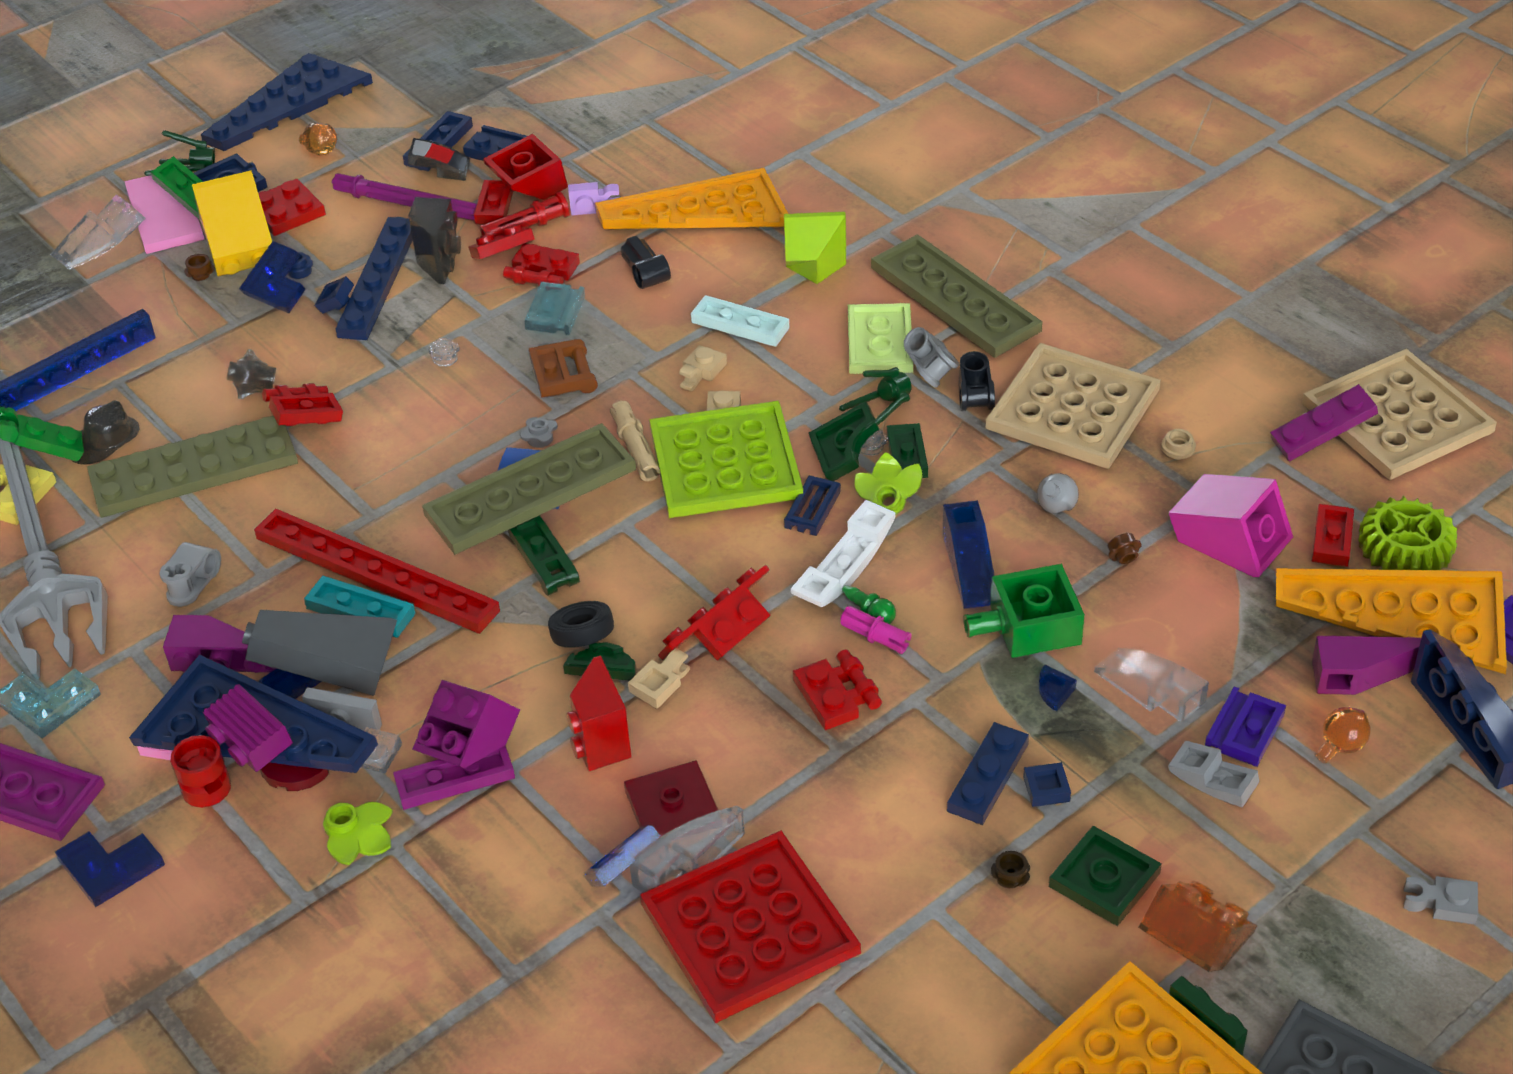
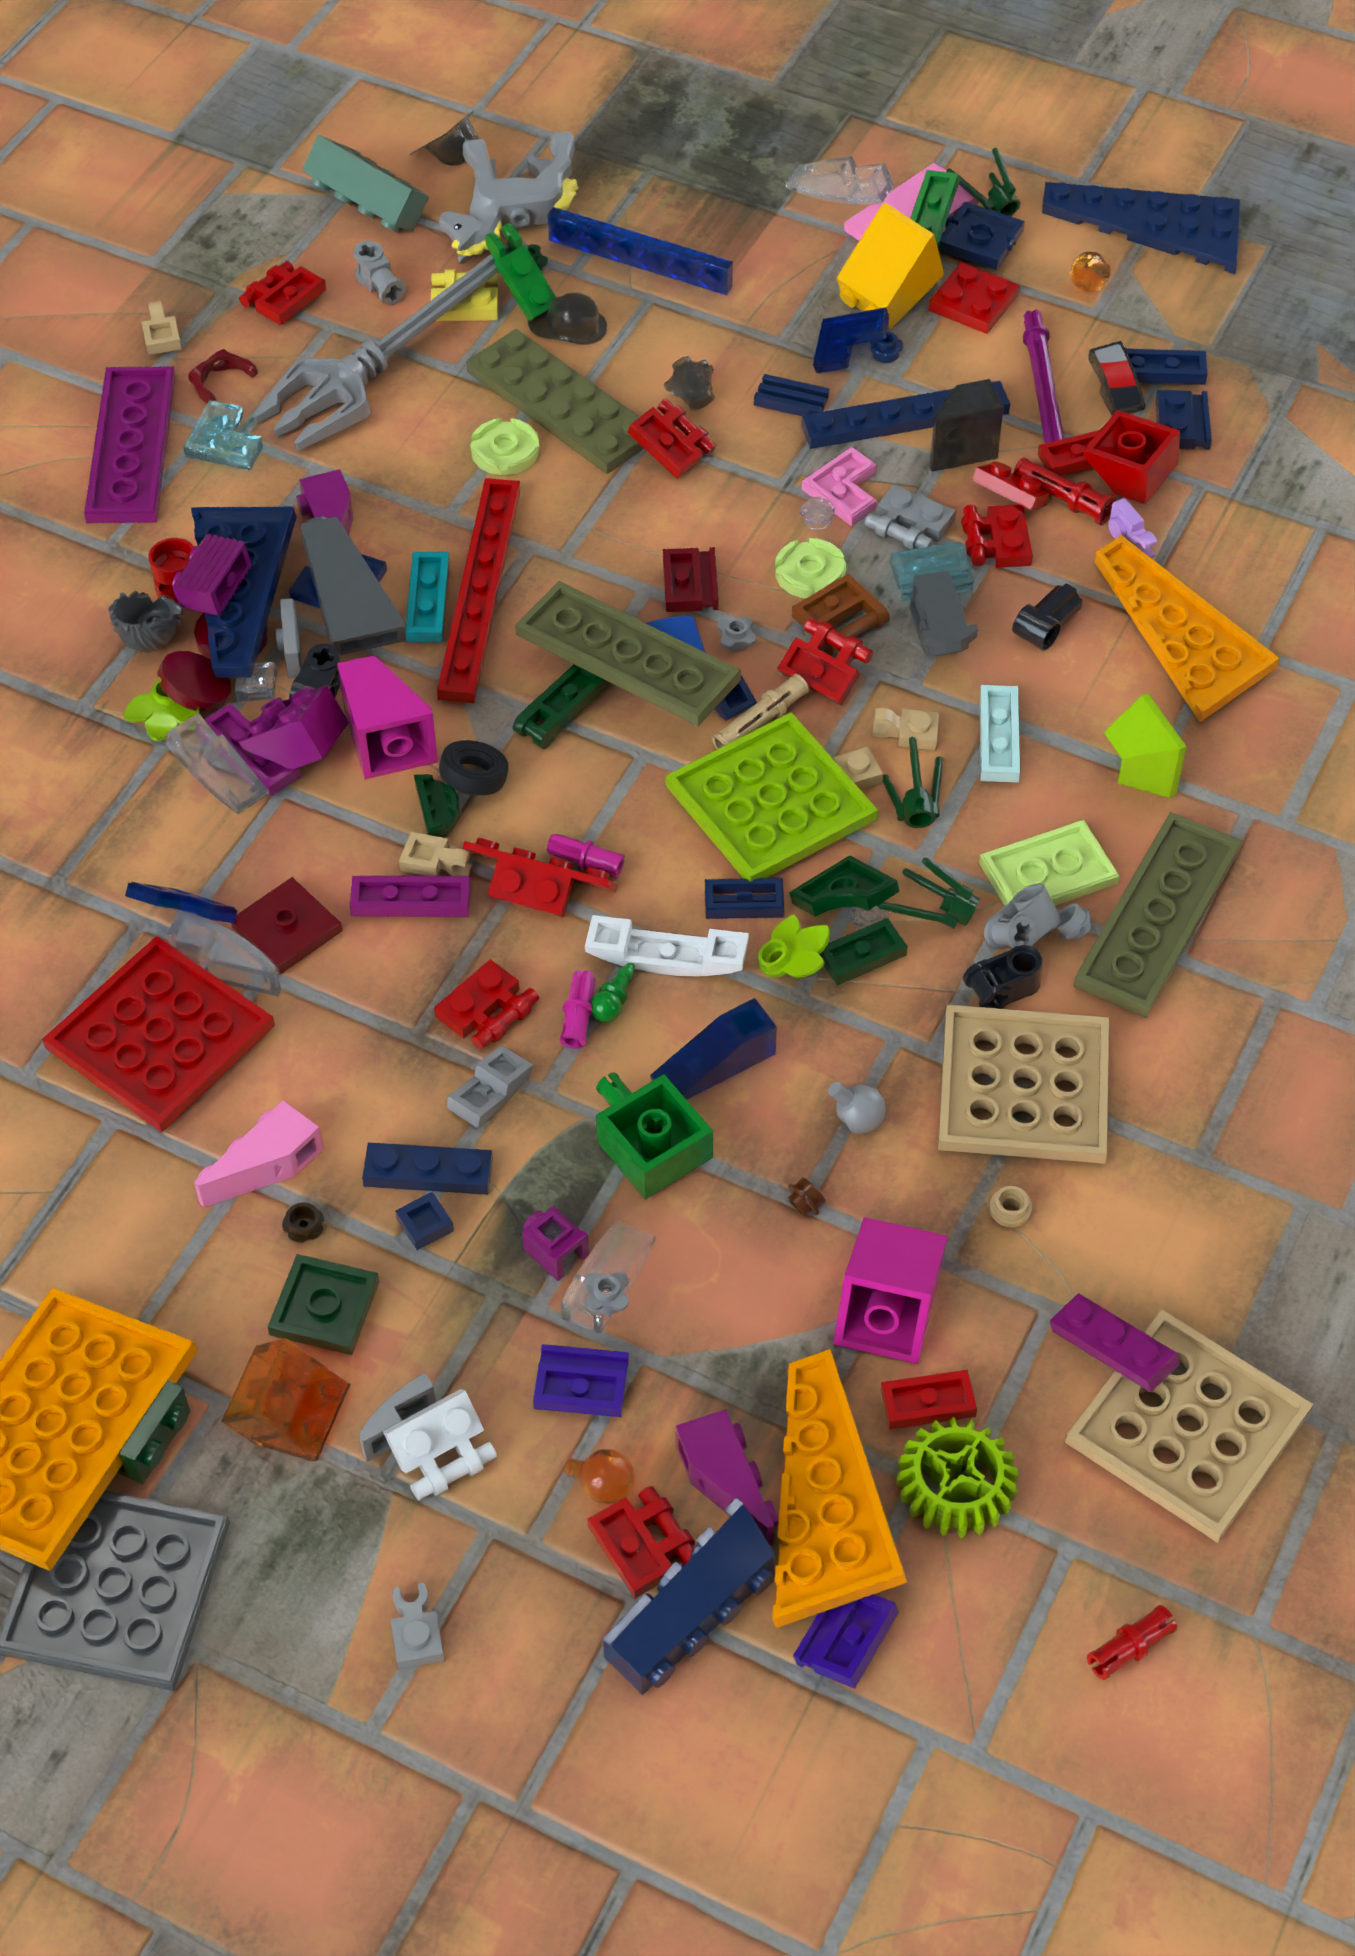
camera: 65 degrees right, 10 degrees up
clear blue tile [55,831,165,908] -> none
light grey piece [160,542,221,607] -> none
reddish brown plate [184,254,214,281] -> none
dark blue plate [314,276,354,314] -> none
red slope [566,656,632,771] -> none
clear blue tile [1039,665,1077,711] -> none
light grey slope [1168,741,1259,808] -> none
none -> dark grey hair [108,591,183,653]
none -> dark red tile [157,651,231,712]
none -> clear slope [166,713,269,814]
none -> bright pink slope [194,1100,323,1208]
none -> black piece [289,644,341,698]
none -> dark pink slope [337,655,438,779]
none -> magenta plate [350,876,471,917]
none -> light grey slope [359,1373,436,1462]
none -> white plate [383,1389,497,1501]
none -> light grey slope [447,1045,533,1128]
none -> yellowish green tile [470,418,540,476]
none -> magenta window [522,1206,589,1281]
none -> dark pink axle [546,834,625,879]
none -> light grey plate [585,1272,629,1315]
none -> red plate [587,1486,695,1599]
none -> dark red plate [663,547,719,612]
none -> dark blue tile [754,374,830,416]
none -> yellowish green tile [775,538,846,599]
none -> red plate [777,618,873,706]
none -> bright pink tile [802,447,877,526]
none -> light grey plate [864,484,956,552]
none -> dark green plant [883,736,943,828]
none -> dark grey piece [909,571,978,655]
none -> light grey plate [1056,903,1091,940]

